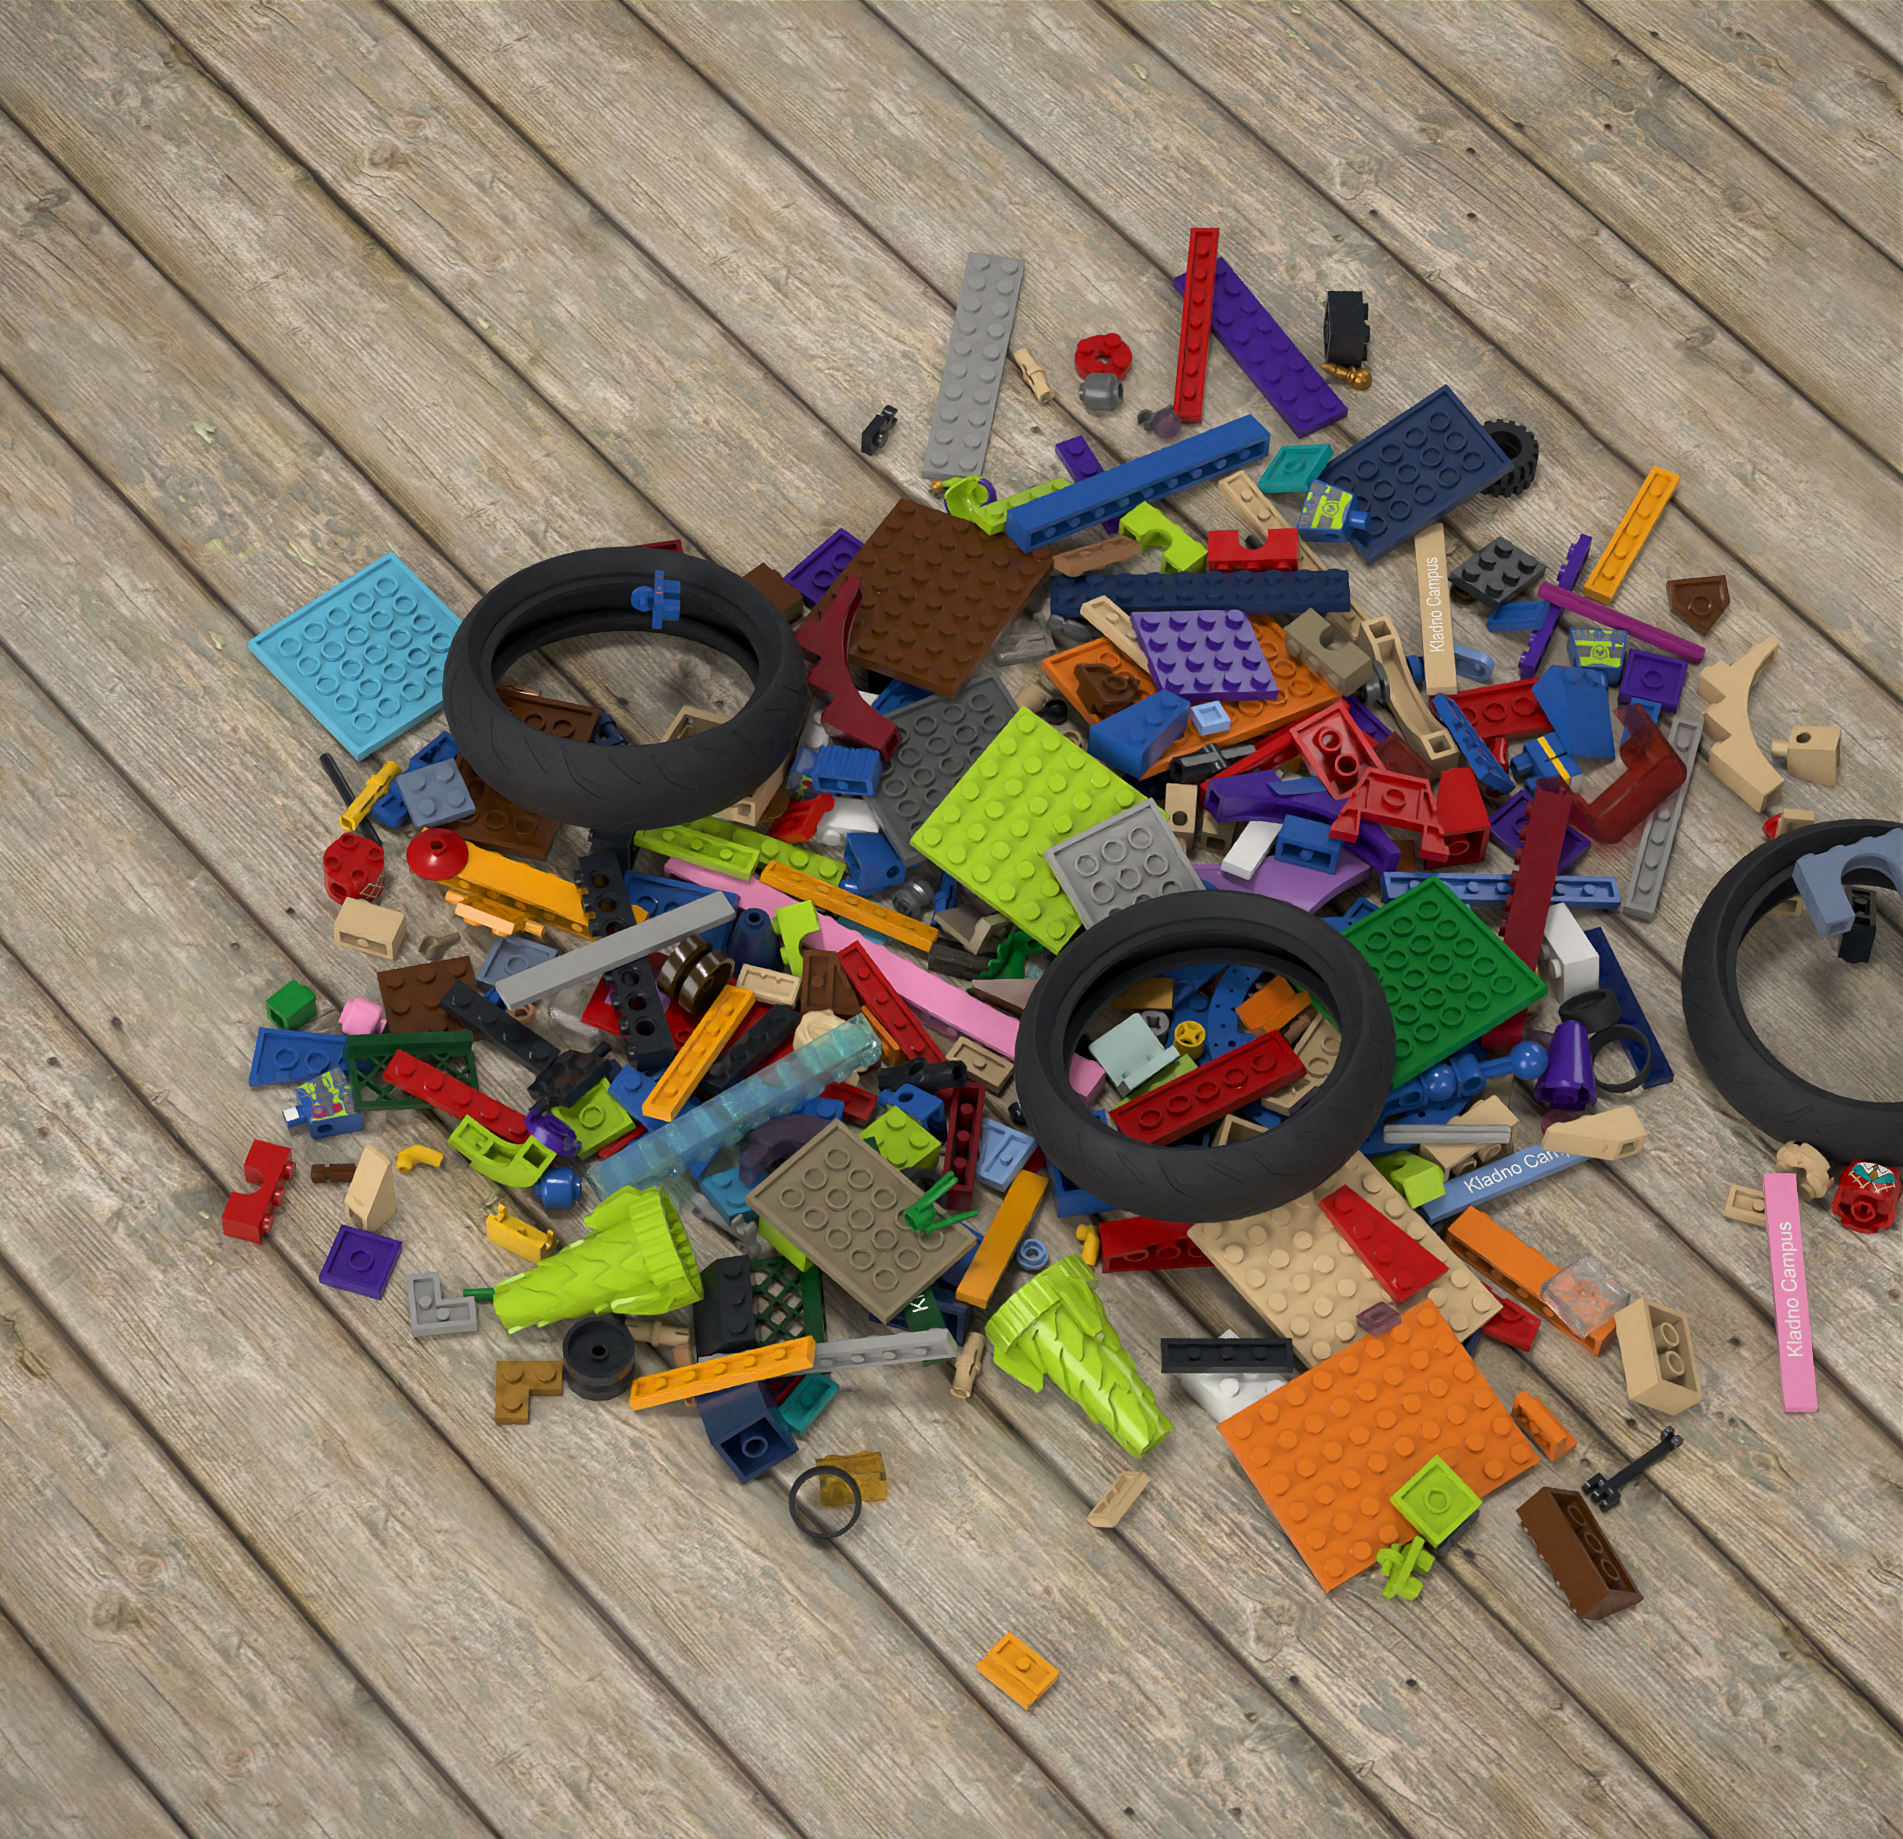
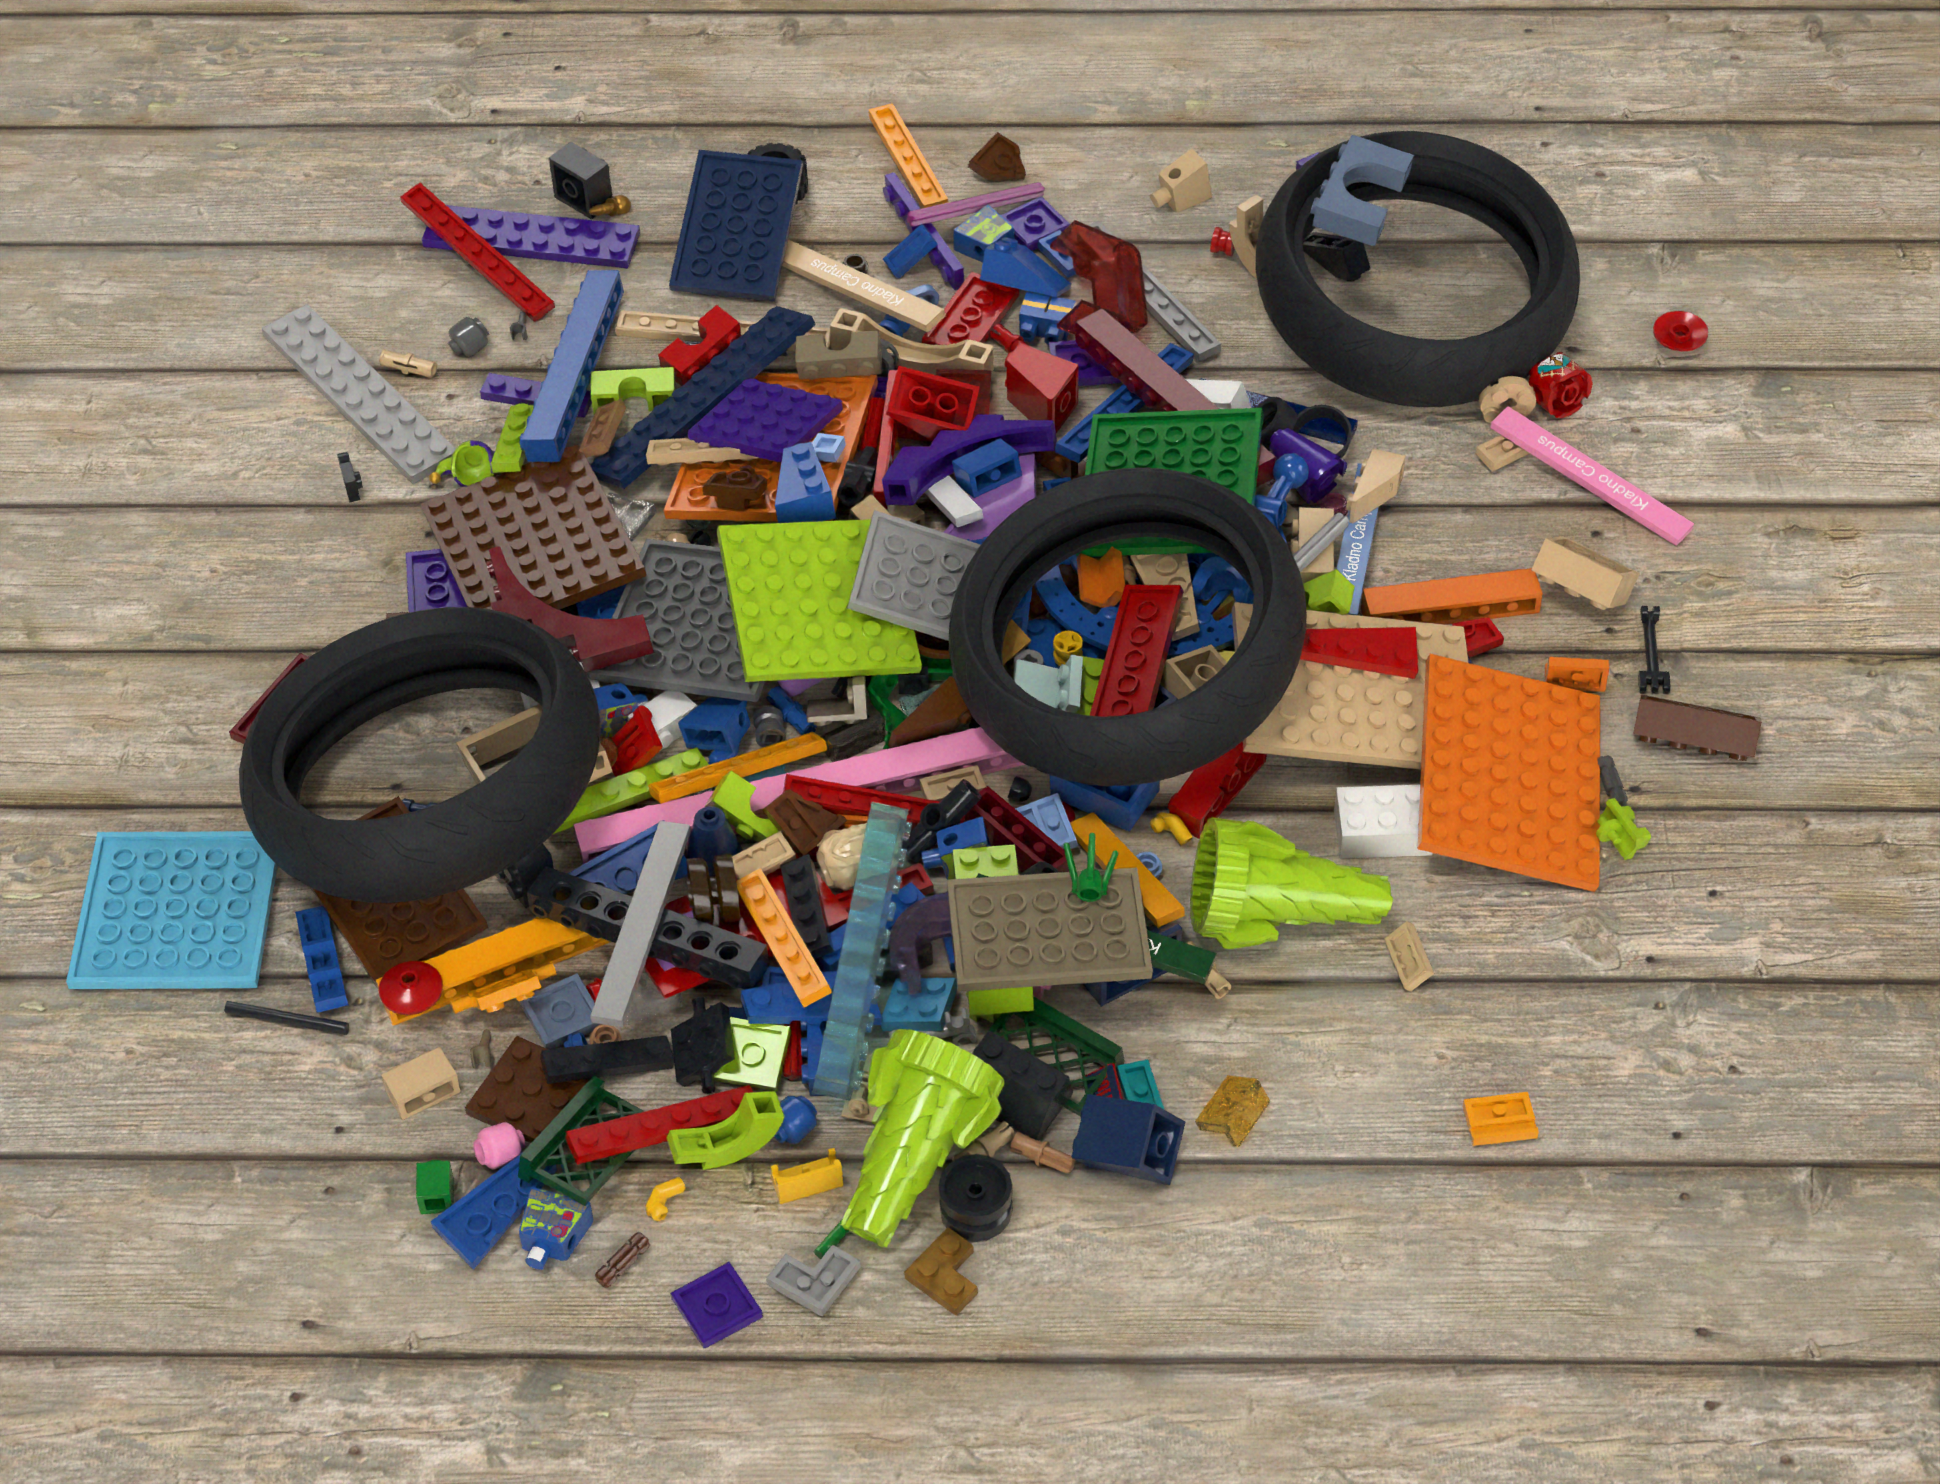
camera: 45 degrees left, 5 degrees down
red arch [221,1139,296,1244] -> none
red brick [323,833,385,905] -> none
yellow pin [338,761,402,831] -> none
tan slope [344,1143,396,1233] -> none
sand blue plate [396,758,475,833] -> none
dark purple tile [523,1109,582,1158] -> none
light orange tile [629,1335,816,1411] -> none
blue hips [631,570,680,629] -> none
lime plate [634,825,761,882] -> none
light grey plate [698,1328,958,1379] -> none
black tyre [789,1465,862,1539] -> none
blue brick [811,745,882,796] -> none
dark grey axle [1046,614,1104,643] -> none
red plate [1074,333,1132,381] -> none
clear purple plate [1152,409,1181,439] -> none
black plate [1160,1338,1294,1373] -> none
teal plate [1257,444,1334,493] -> none
blue sticker [1266,776,1328,795] -> none
torso [1296,479,1371,543] -> none
red wing [1328,767,1449,863] -> none
tile [1355,1301,1402,1338] -> none
lime plate [1389,1455,1483,1548] -> none
blue wing [1432,693,1516,795] -> none
black plate [1448,536,1547,612] -> none
clear brick [1540,1253,1631,1339] -> none
tan arch [1696,636,1785,814] -> none

